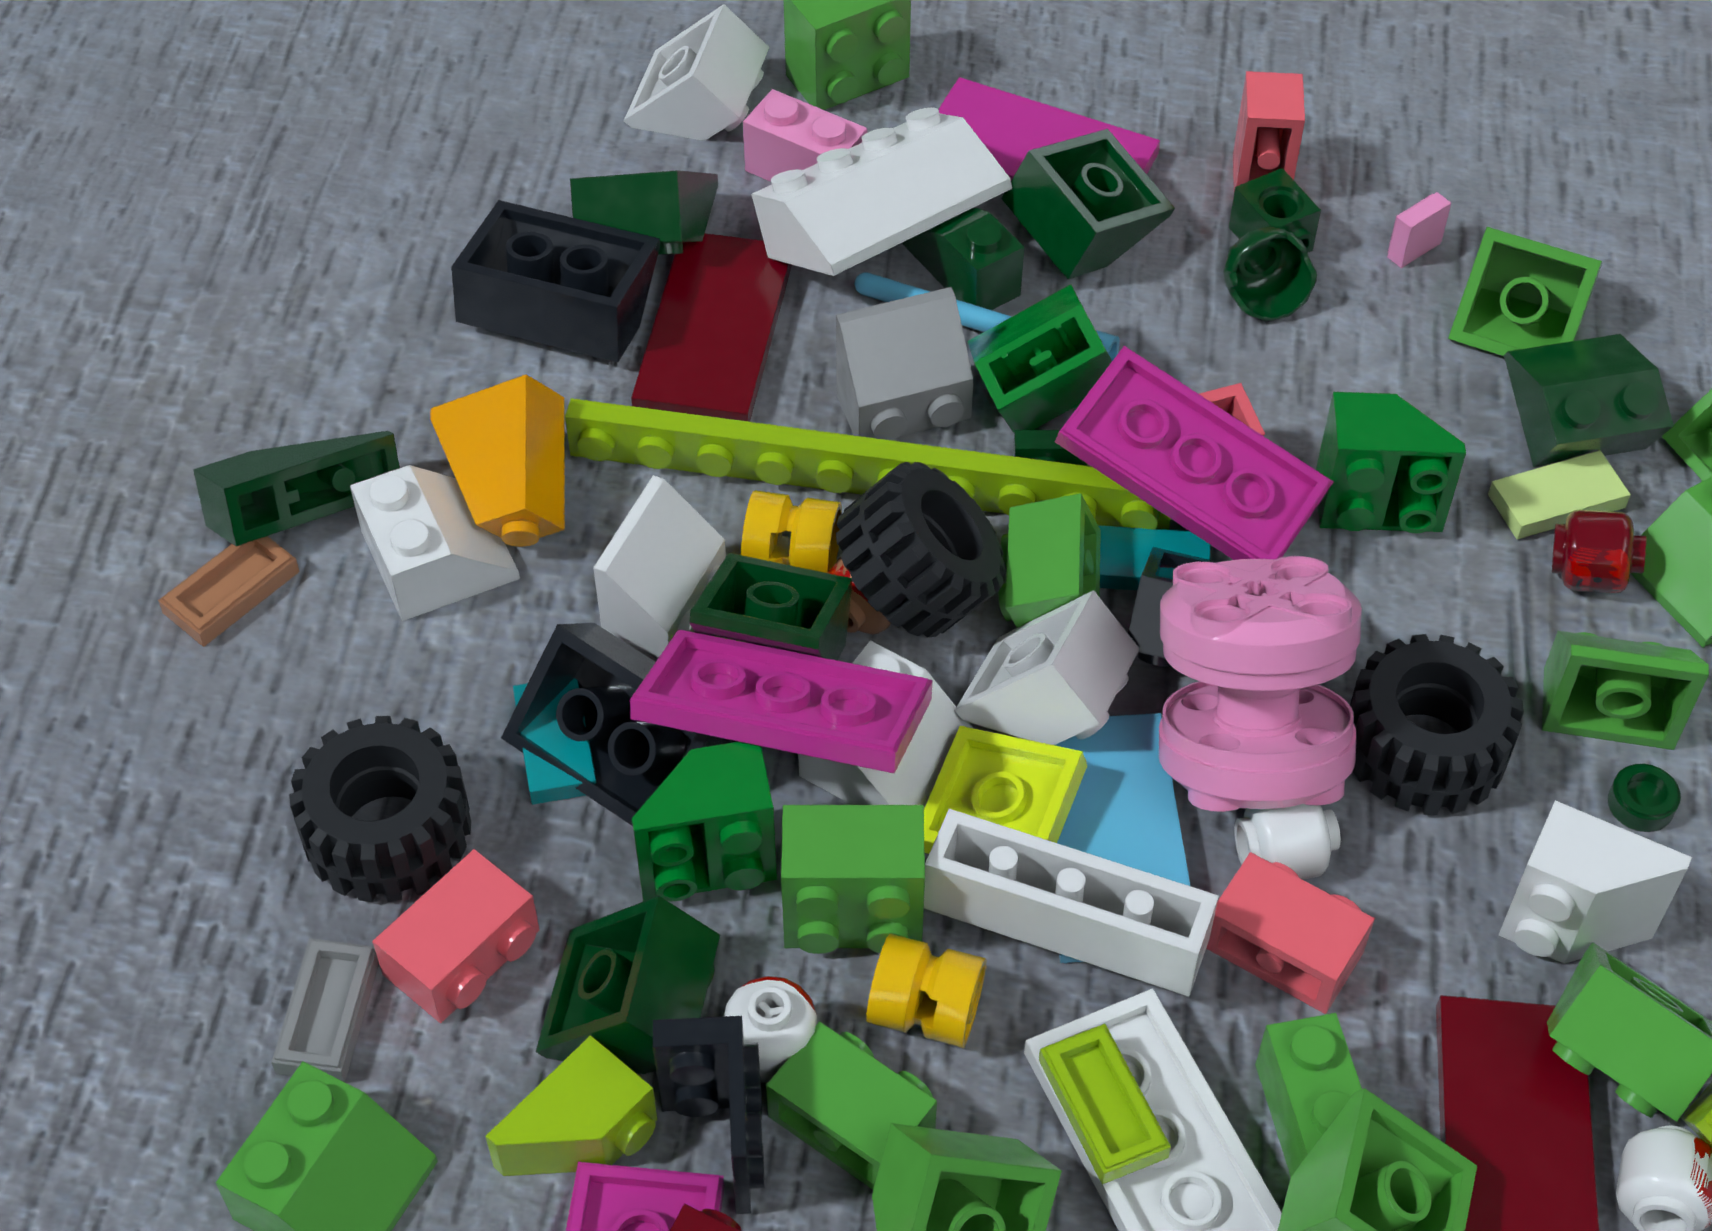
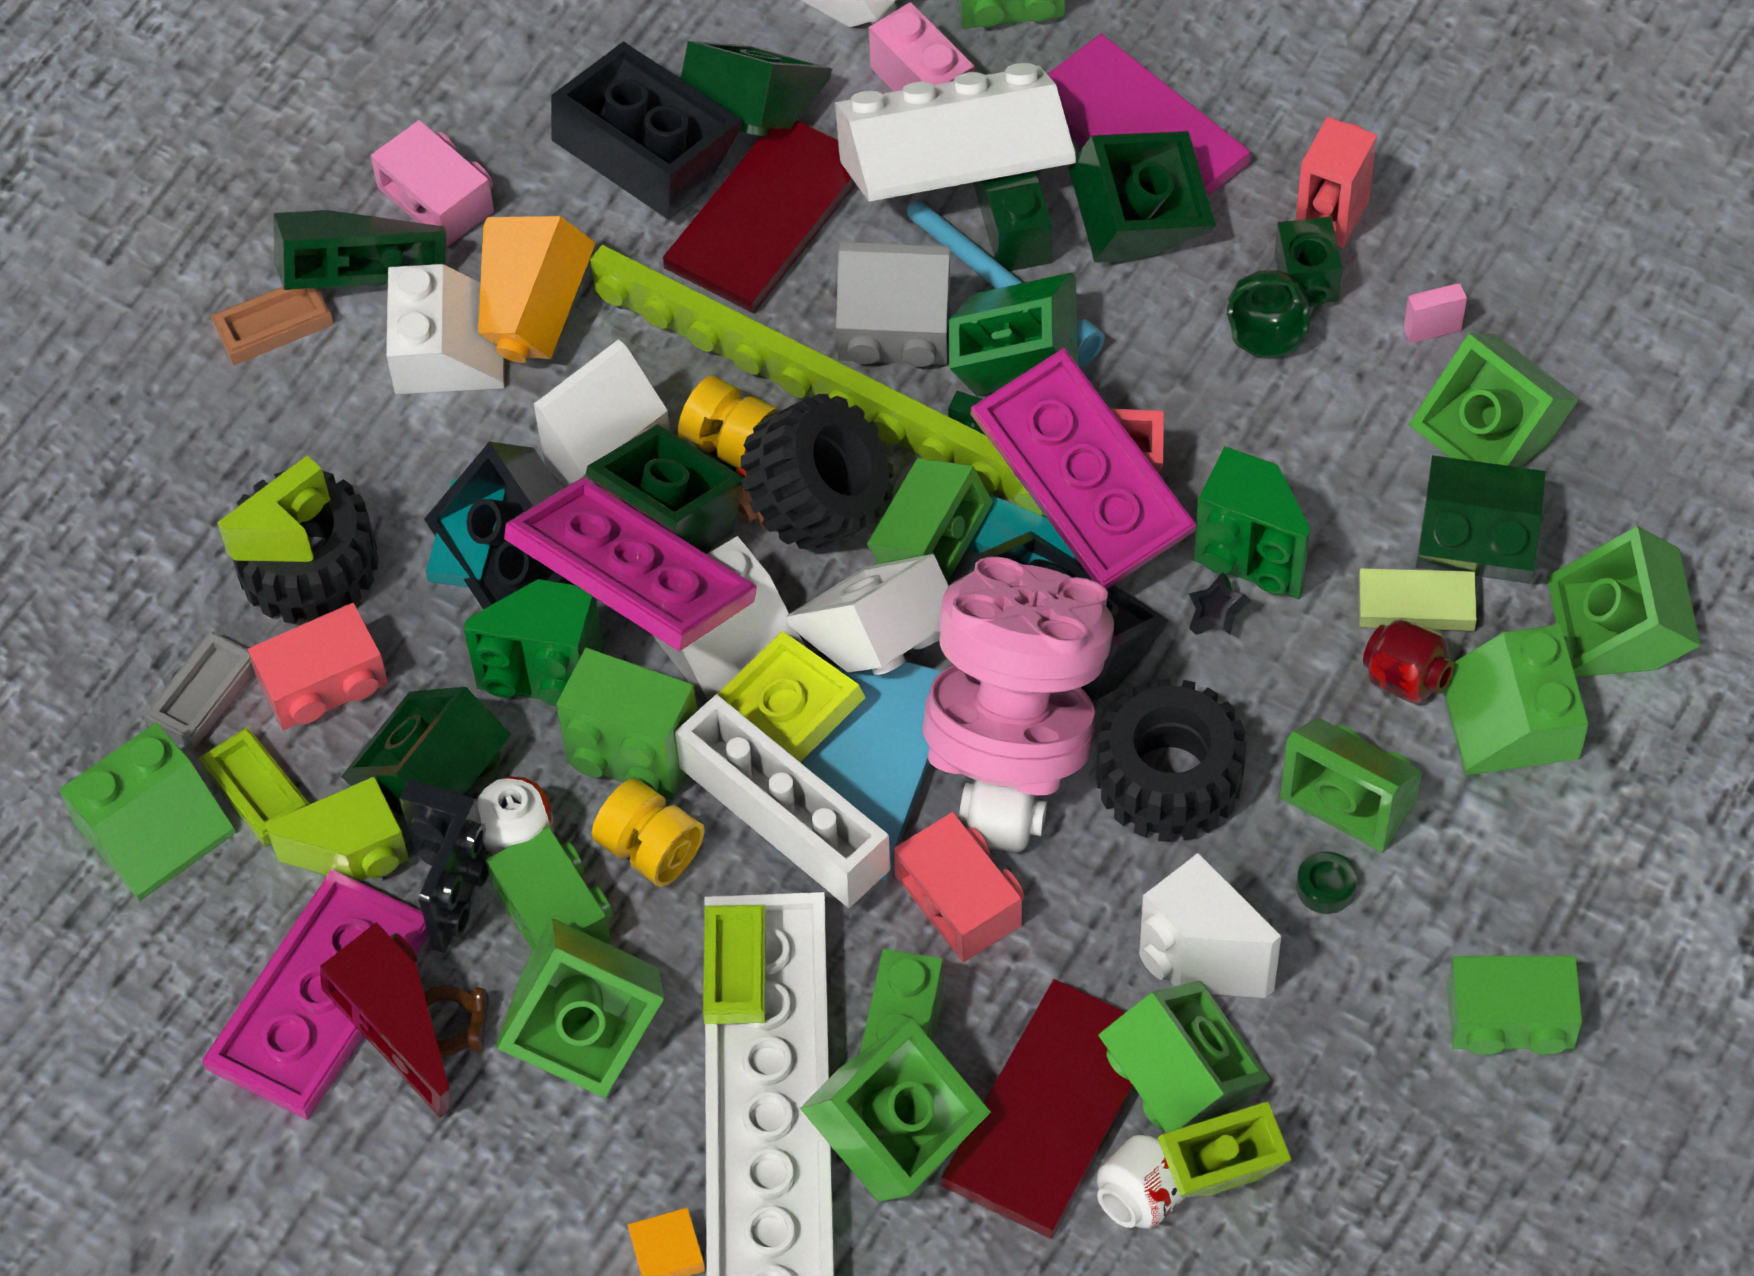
camera: 25 degrees right, 5 degrees up
none -> lime tile [199,727,309,847]
none -> lime slope [217,455,330,562]
none -> bright pink brick [370,120,494,248]
none -> black piece [1189,572,1251,635]

